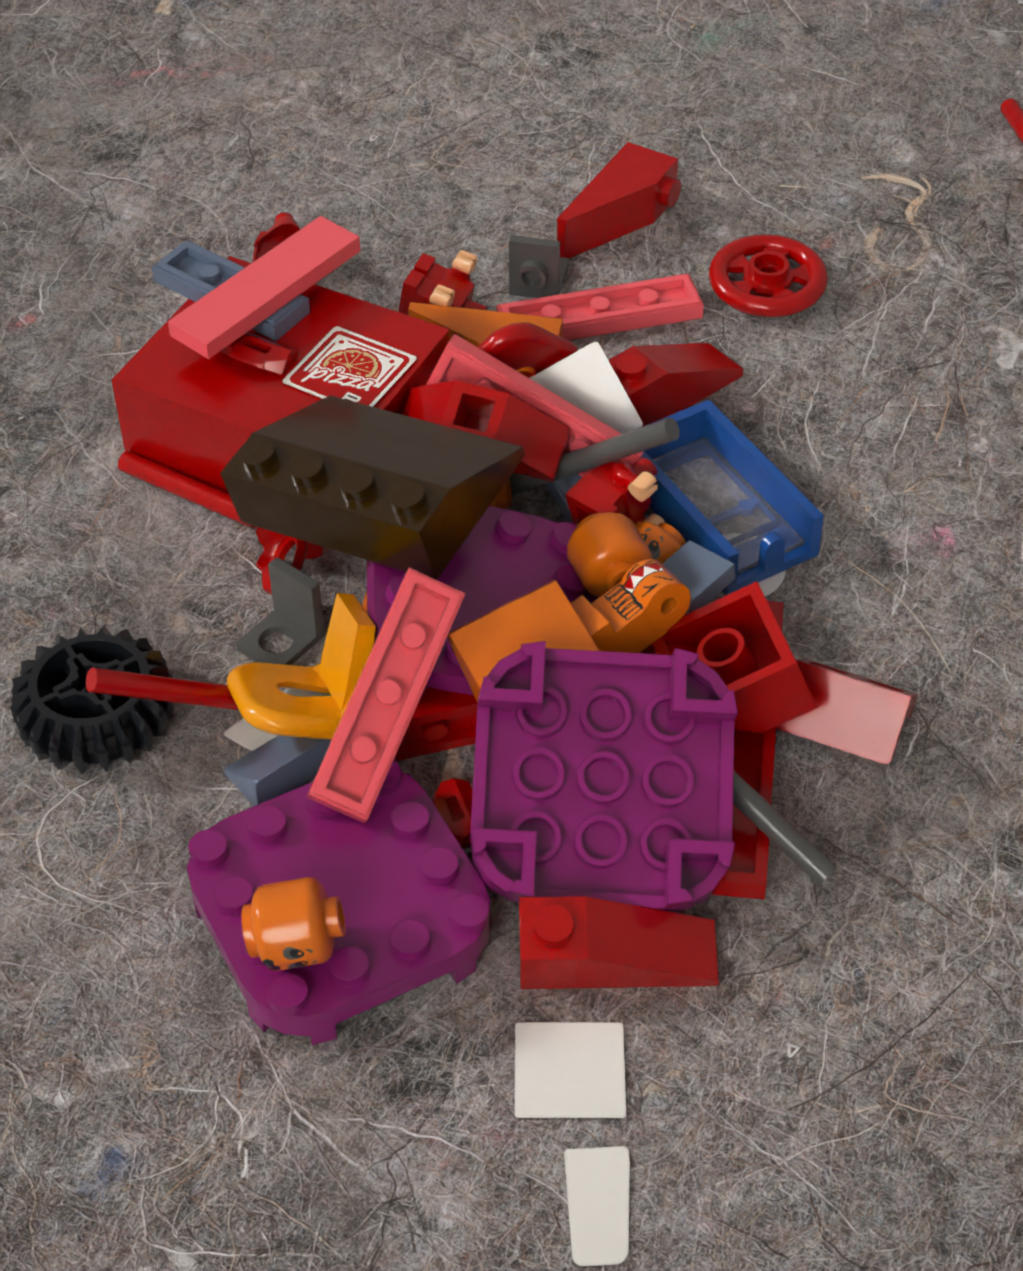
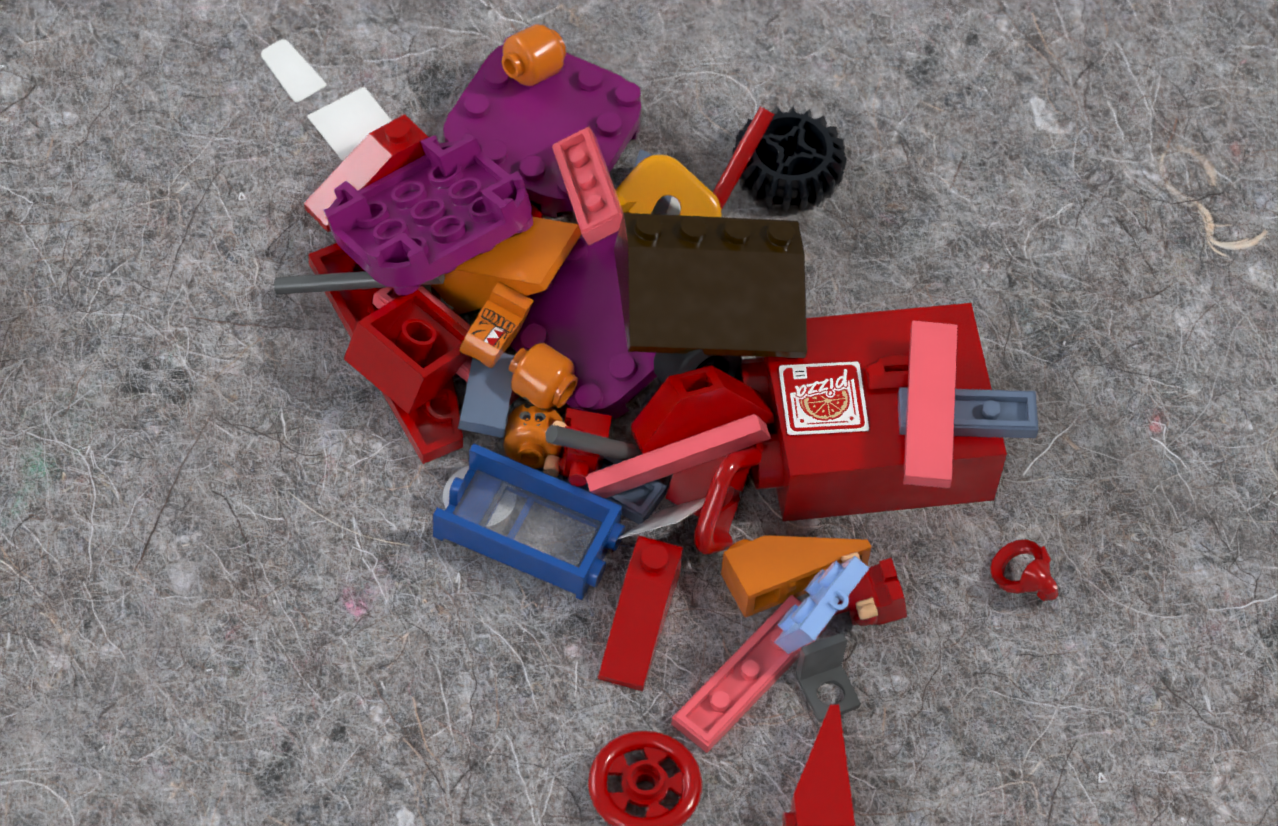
camera: 140 degrees right, 10 degrees up
panel [776,658,918,764] -> none
none -> light blue plate [774,556,869,654]

